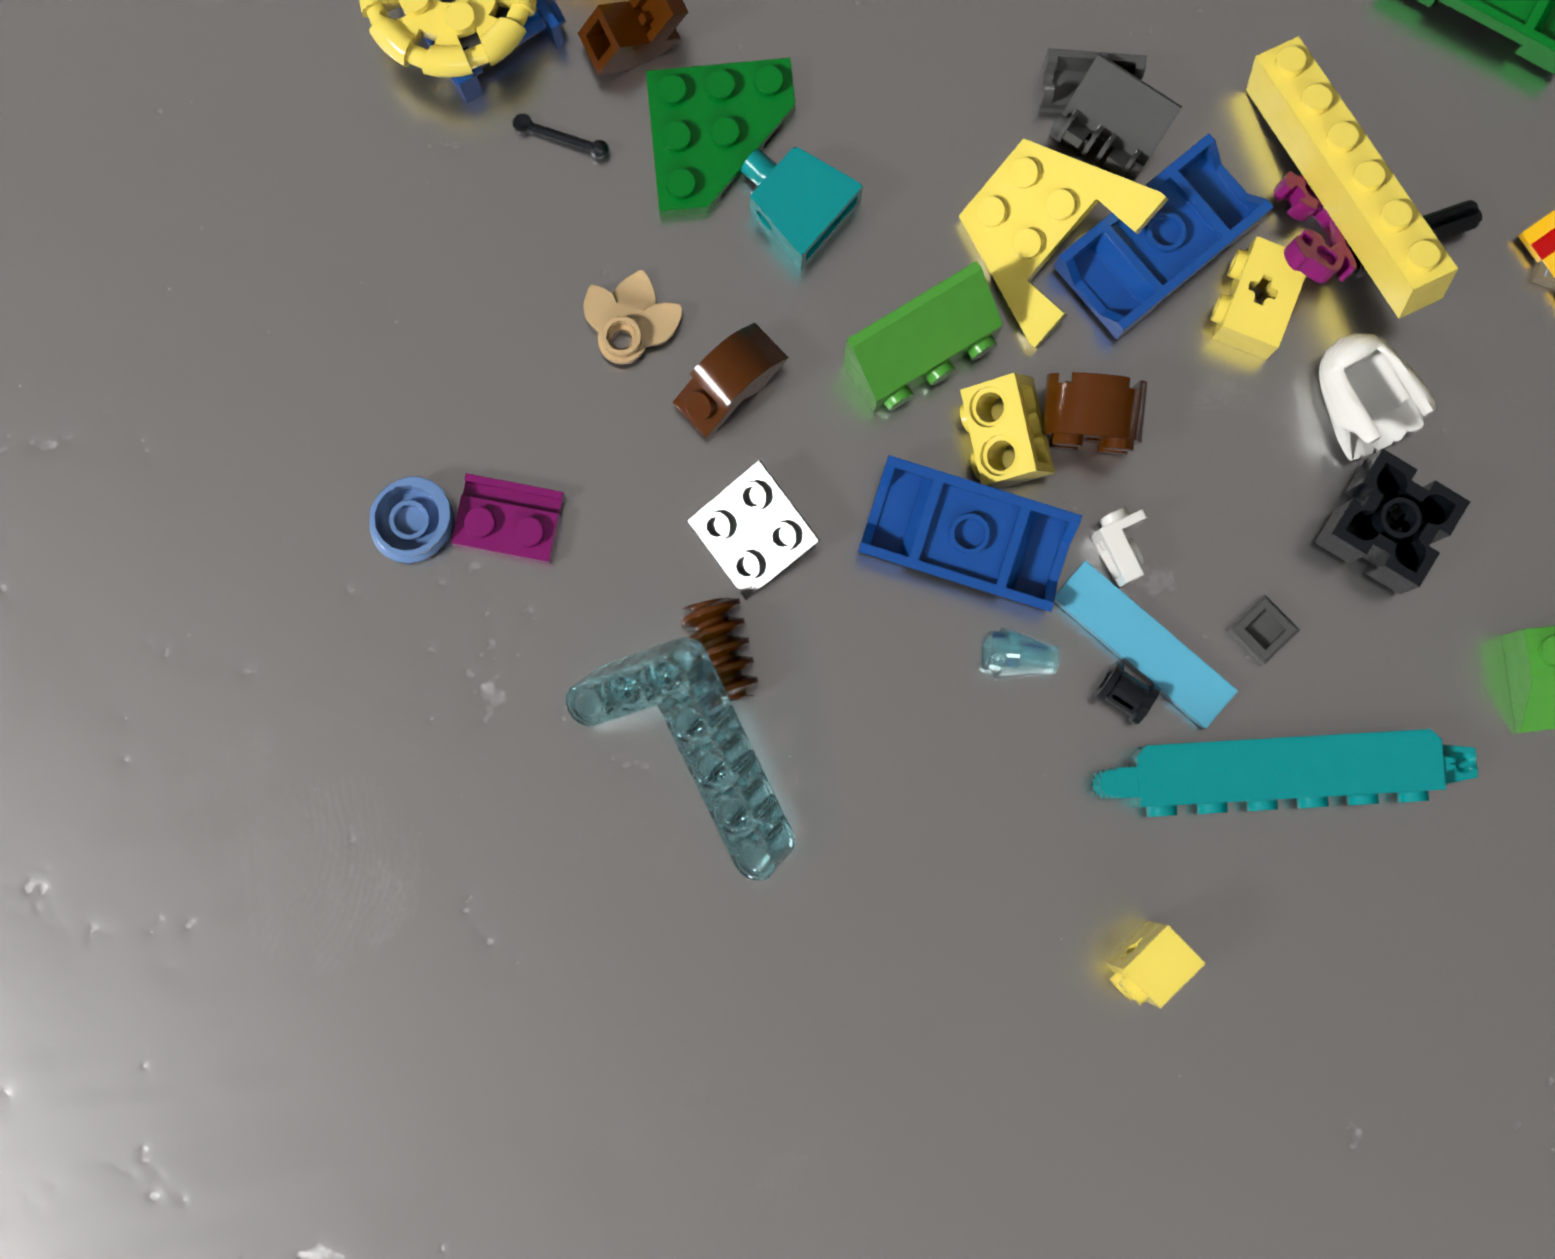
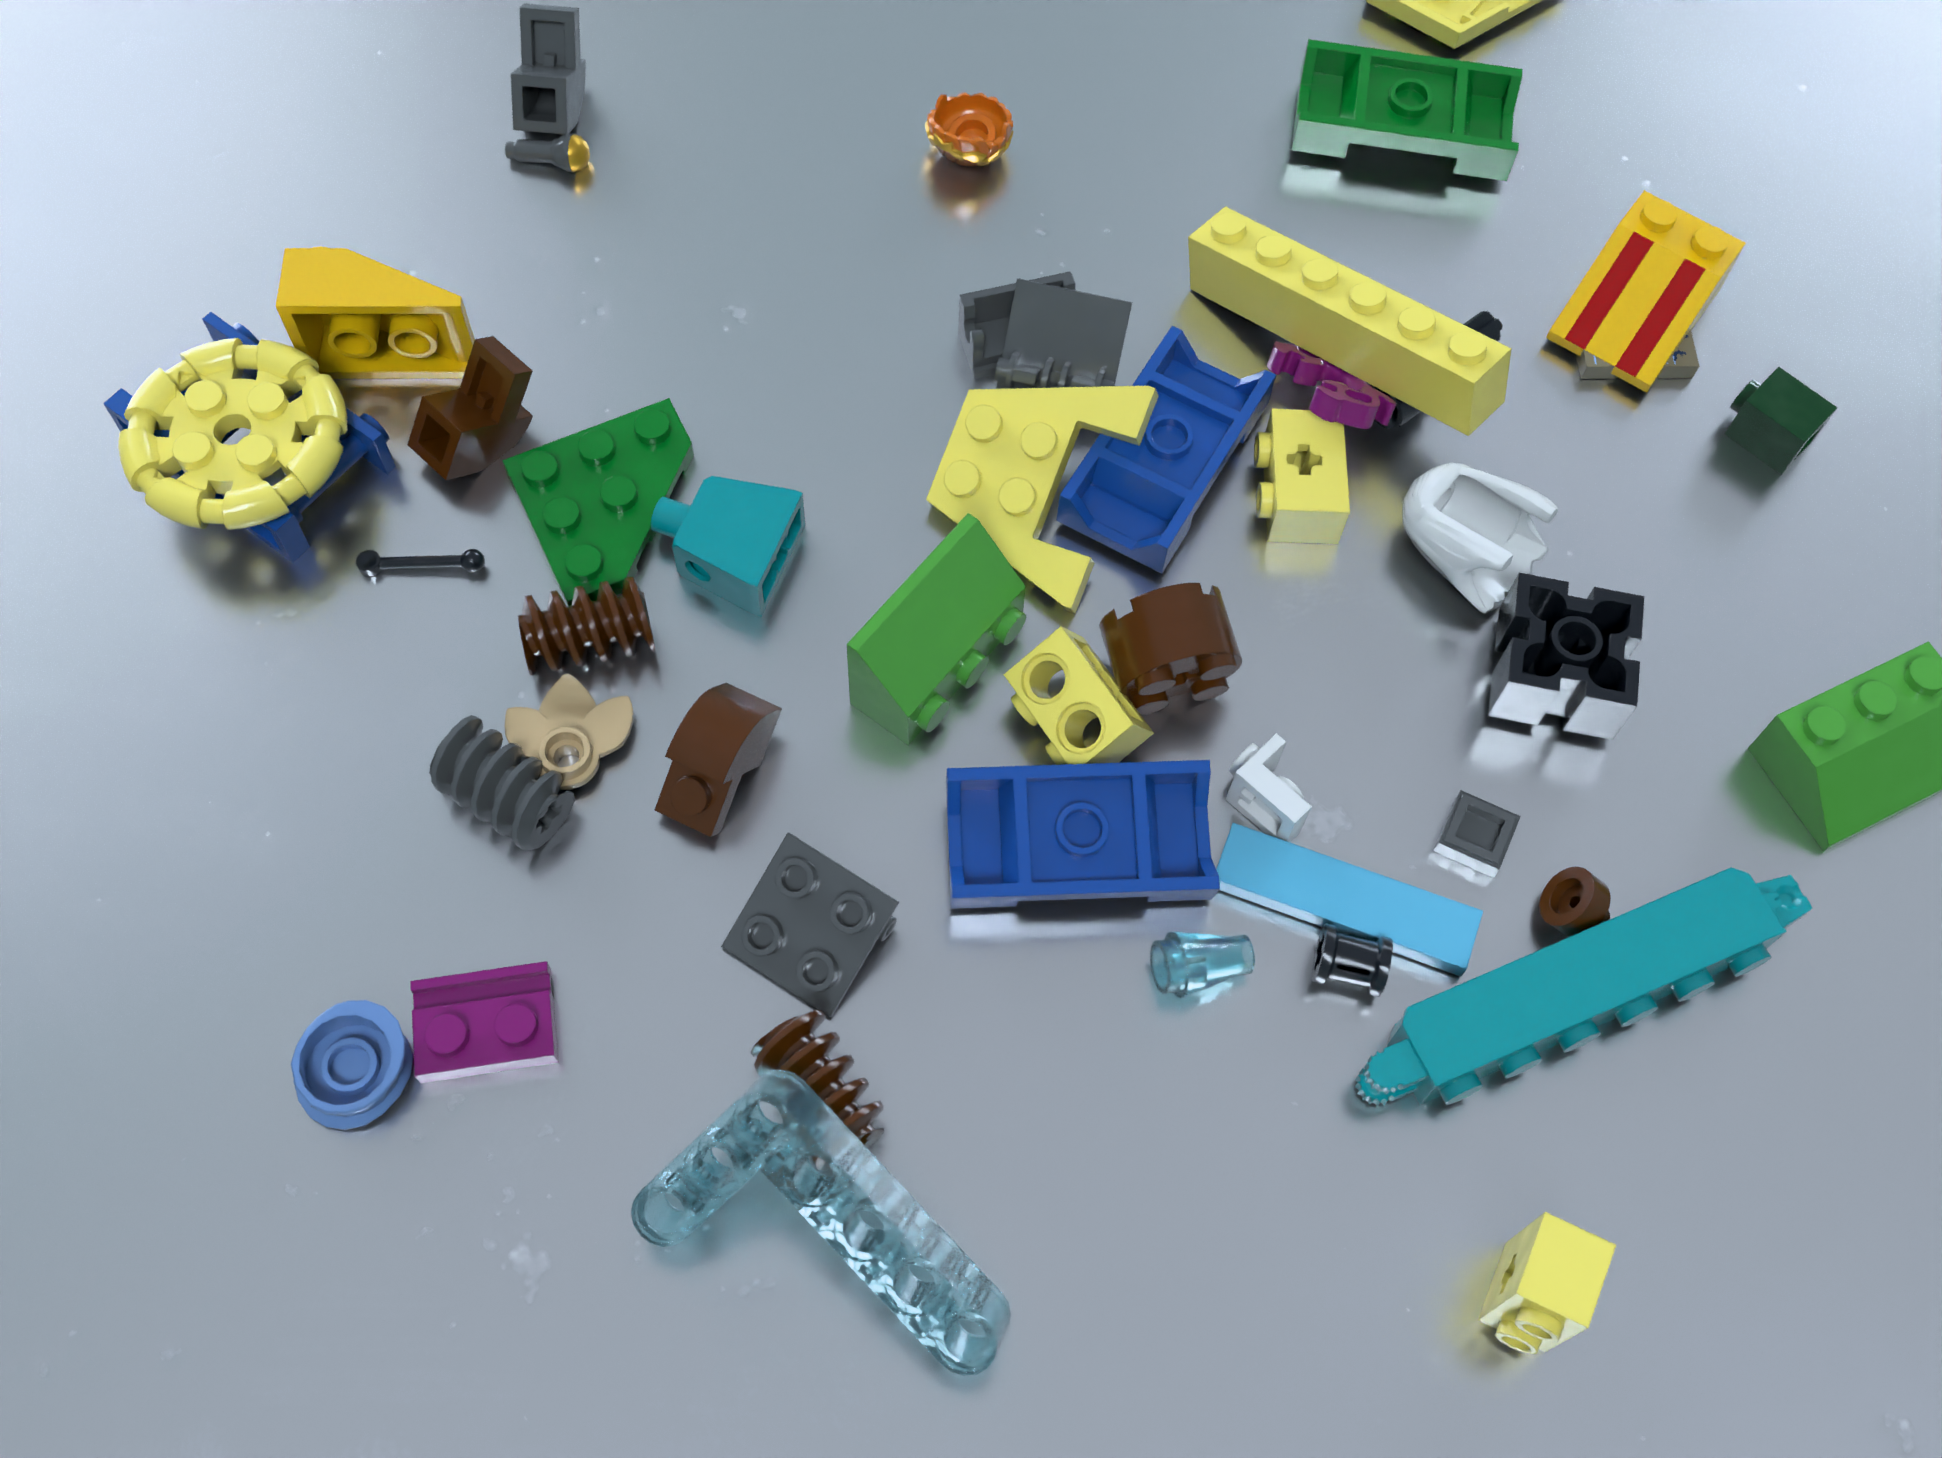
camera: 20 degrees left, 20 degrees down
none -> dark grey piece [429,715,575,851]
none -> reddish brown piece [518,577,656,676]
none -> reddish brown tile [1539,867,1611,937]

